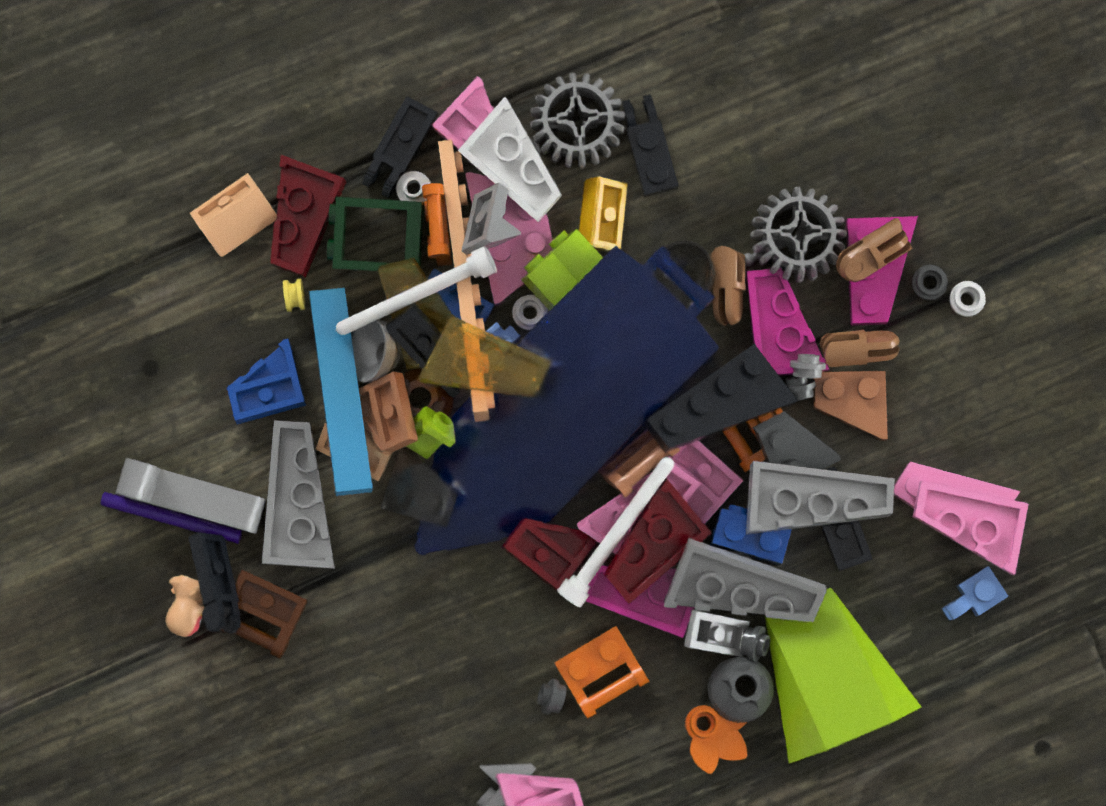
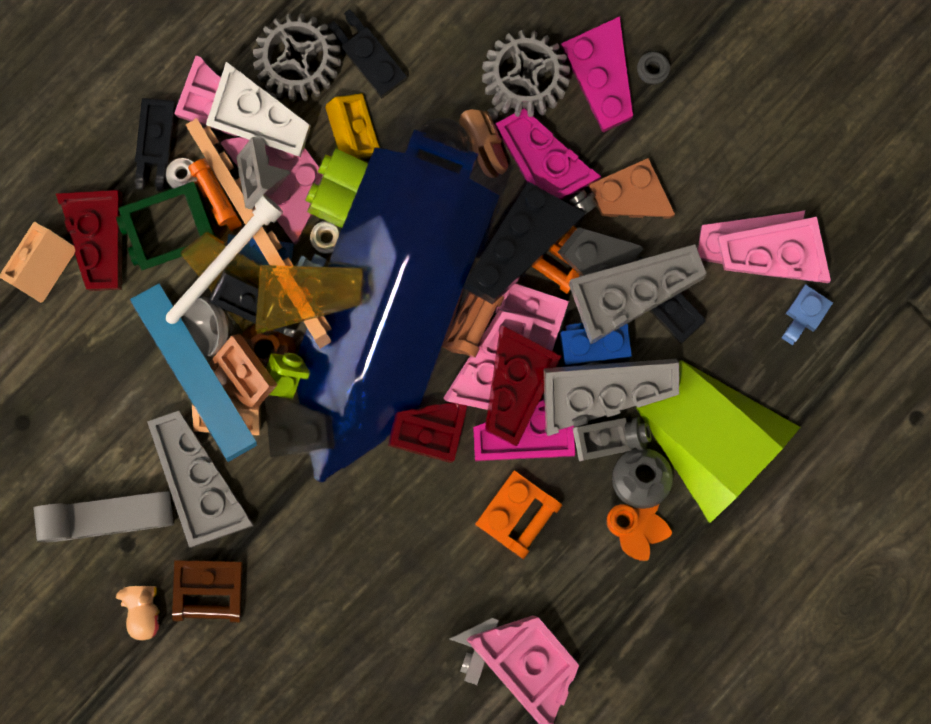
camera: 20 degrees left, 0 degrees up
dark purple bar [101,492,242,544] -> none
black hinge [189,532,241,634] -> none
blue wing [227,339,306,425] -> none
light yellow bush [283,278,306,312] -> none
dark grey plate [537,678,566,715] -> none
white piece [557,457,674,607] -> none
light grey plate [790,354,826,378] -> none
medium nougat arm [820,329,900,367] -> none
medium nougat arm [836,218,913,282] -> none
white plate [949,281,986,317] -> none

